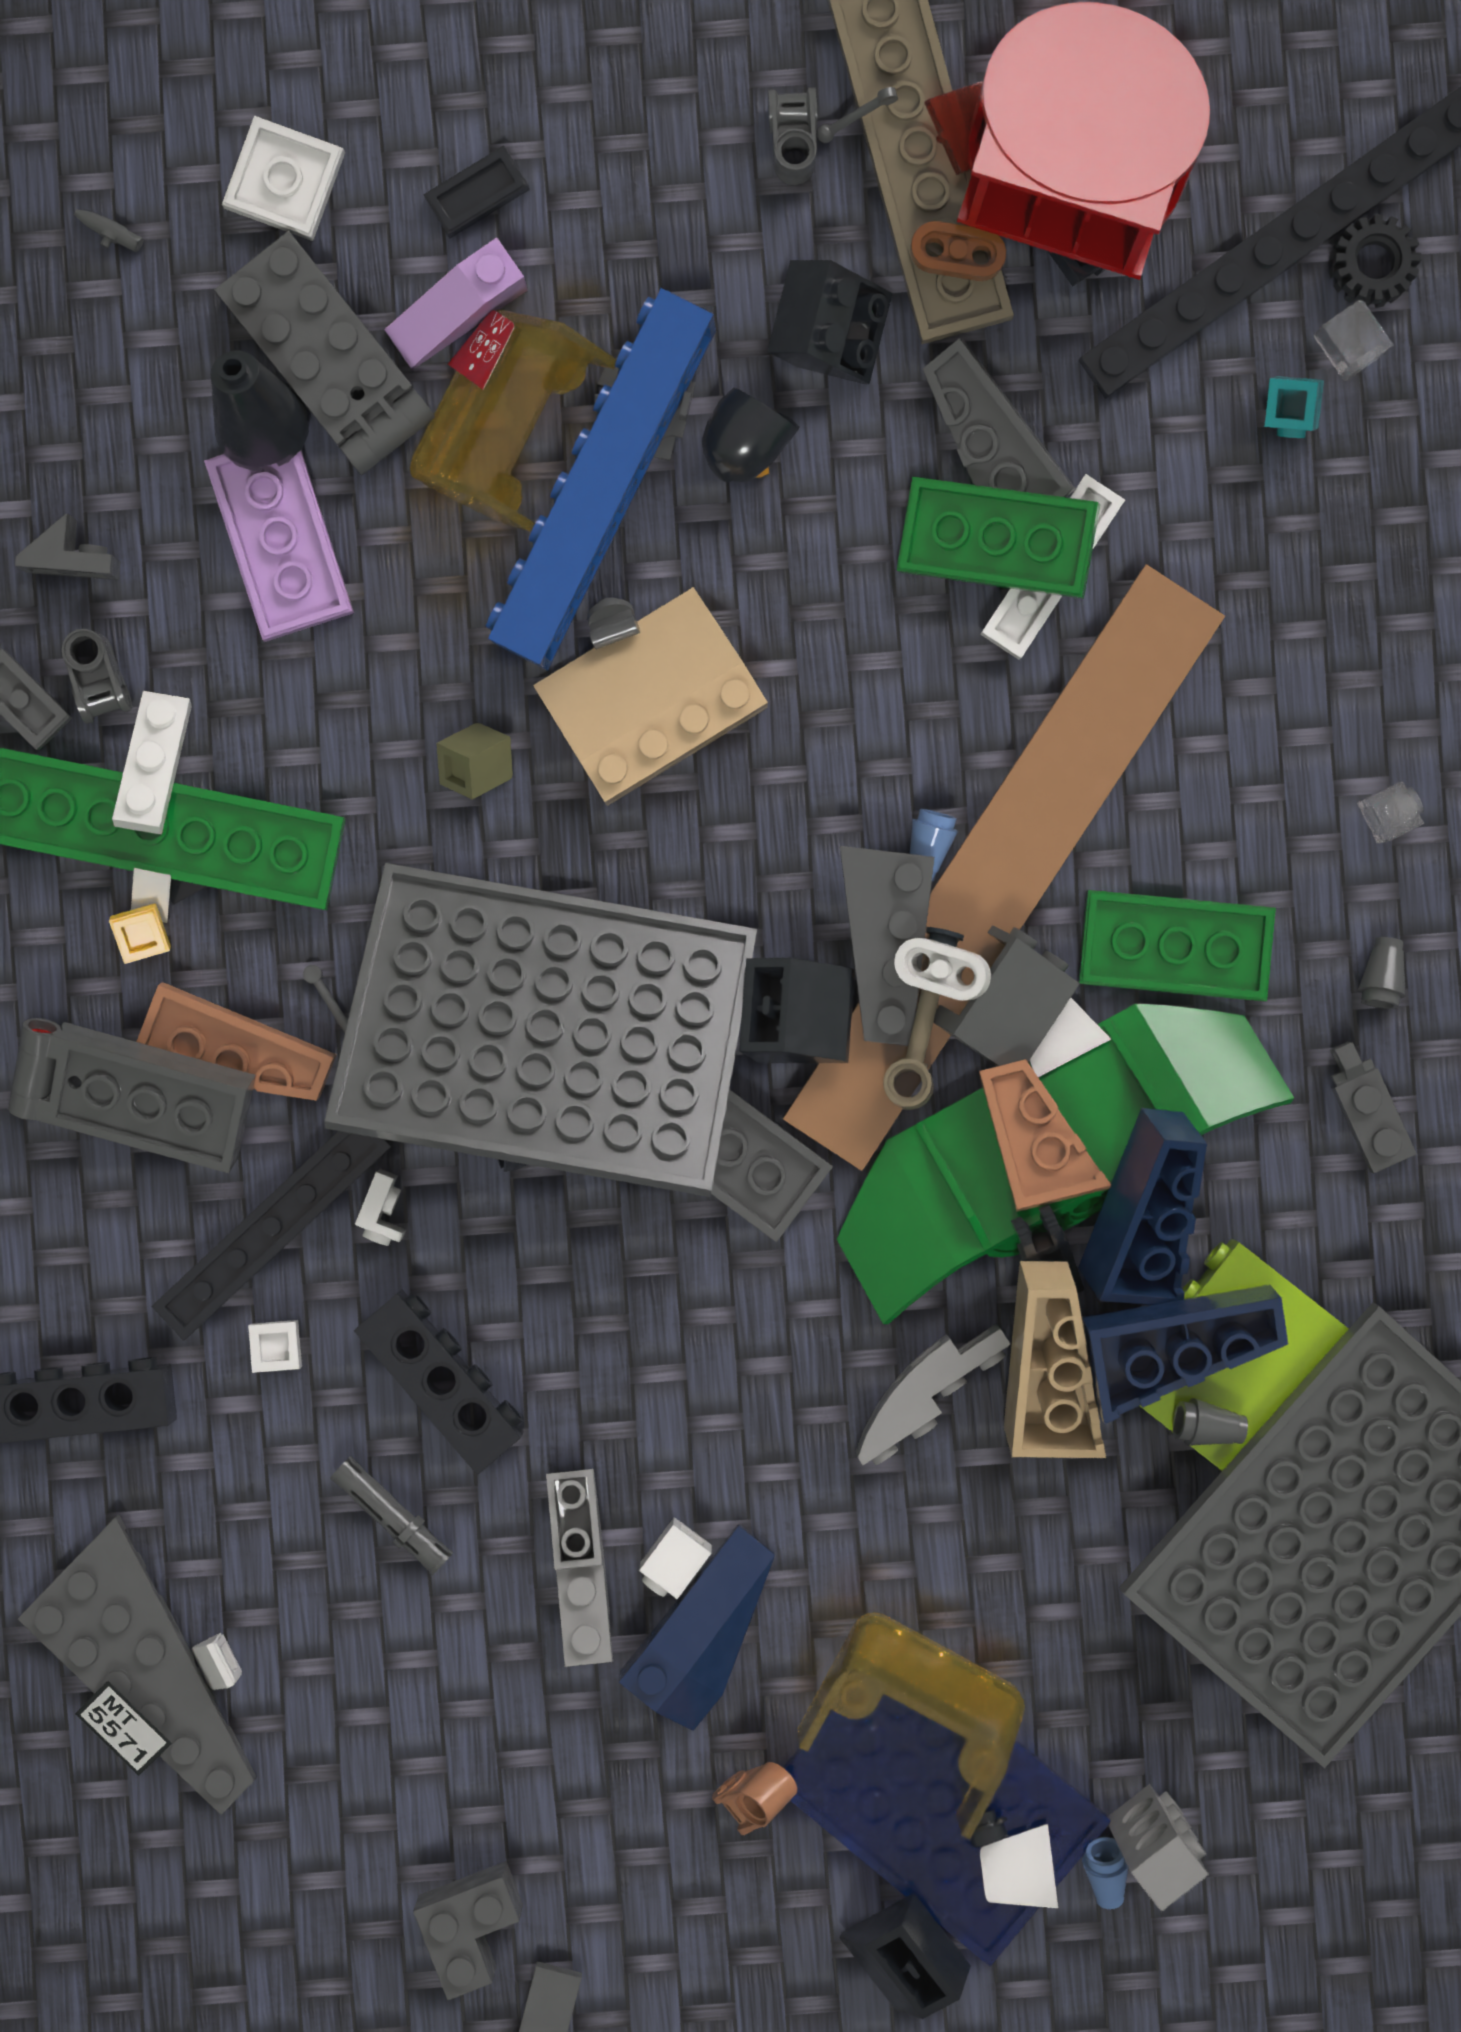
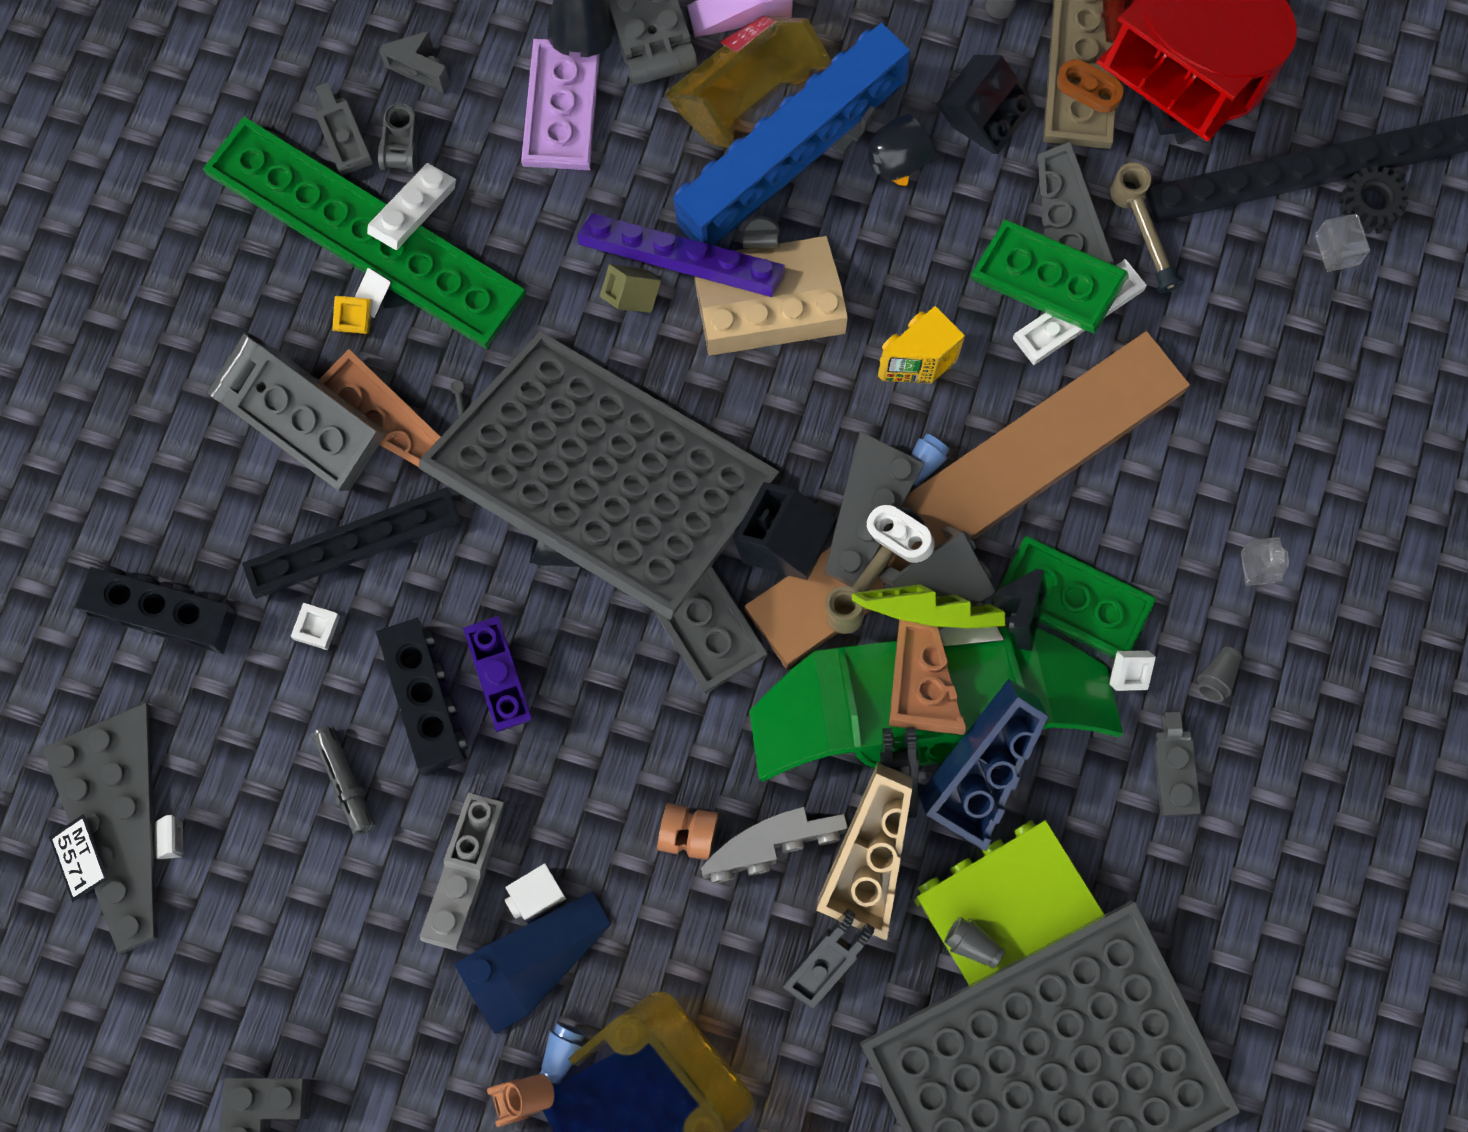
camera: 20 degrees right, 15 degrees down
white bracket [355,1169,406,1246] -> none
dark blue wedge [1082,1284,1288,1424] -> none
teal brick [1264,376,1324,438] -> none
none -> dark purple slope [463,616,532,732]
none -> medium blue cone [540,1022,585,1084]
none -> dark purple plate [577,213,785,297]
none -> nougat wheel [657,802,718,861]
none -> black hinge [782,909,875,1009]
none -> lime slope [852,584,1005,629]
none -> yellow slope [878,306,965,383]
none -> black slope [993,569,1047,651]
none -> white plate [1109,651,1156,691]
none -> dark tan piece [1110,162,1184,294]

